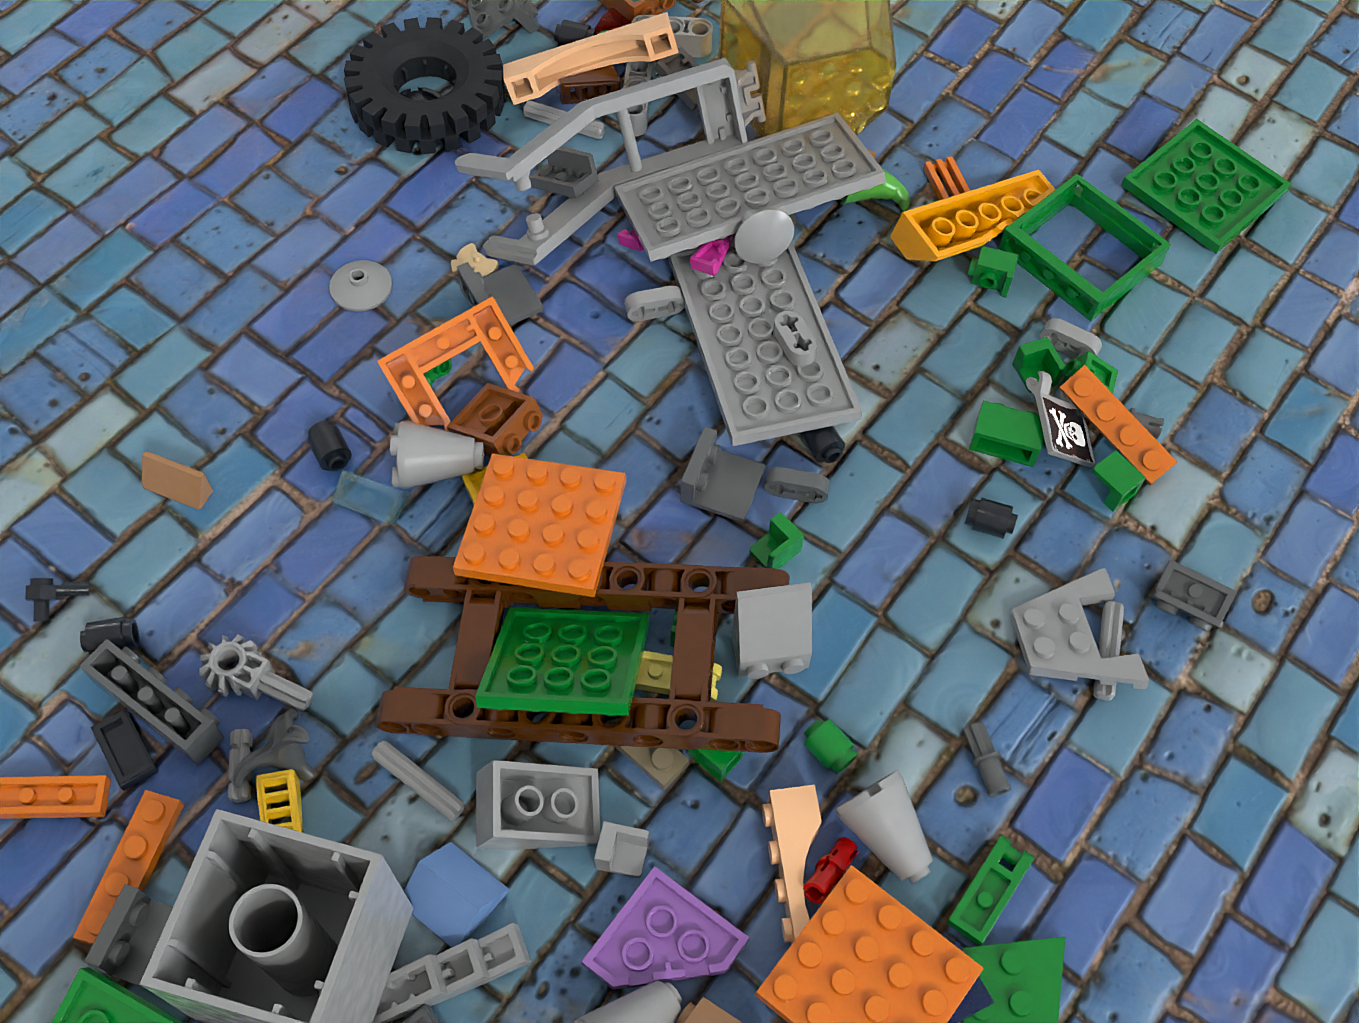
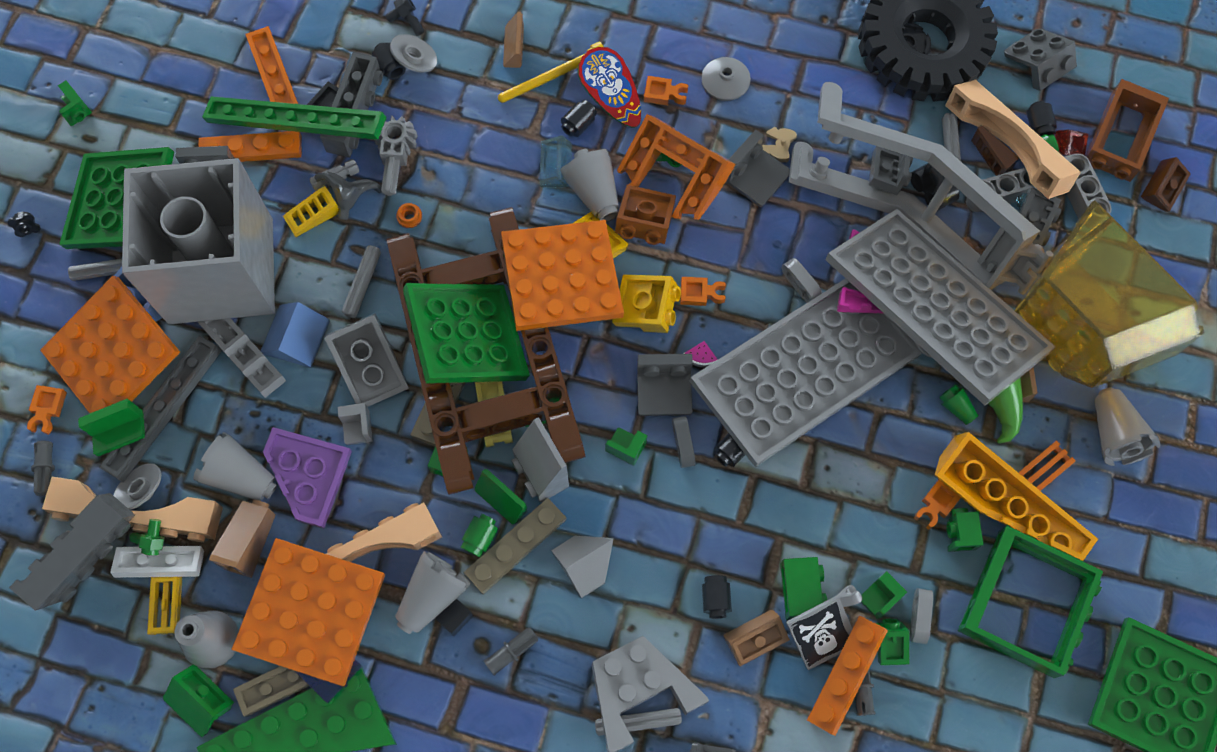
camera: 70 degrees right, 10 degrees up
light grey dish [734,209,794,263] -> none
light grey beam [774,311,817,366] -> none
red pin [803,837,858,904] -> none
green plate [946,835,1035,946] -> none
green panel [1092,450,1146,512] -> none
none -> green plate [202,96,387,140]
none -> light grey dish [390,34,437,73]
none -> orange plate [396,203,422,228]
none -> black slope [435,599,474,636]
none -> dark tan plate [464,498,567,595]
none -> green slope [475,469,527,525]
none -> yellow piece [498,41,604,103]
none -> light grey slope [551,536,614,598]
none -> shield [578,47,641,128]
none -> yellow plate [612,275,681,333]
none -> orange plate [644,76,688,106]
none -> orange plate [680,277,726,306]
none -> dark pink tile [683,341,718,368]
none -> medium nougat slope [724,610,790,666]
none -> black piece [910,163,960,211]
none -> orange plate [914,480,961,530]
none -> green cone [939,384,979,425]
none -> light grey cone [1095,387,1161,466]

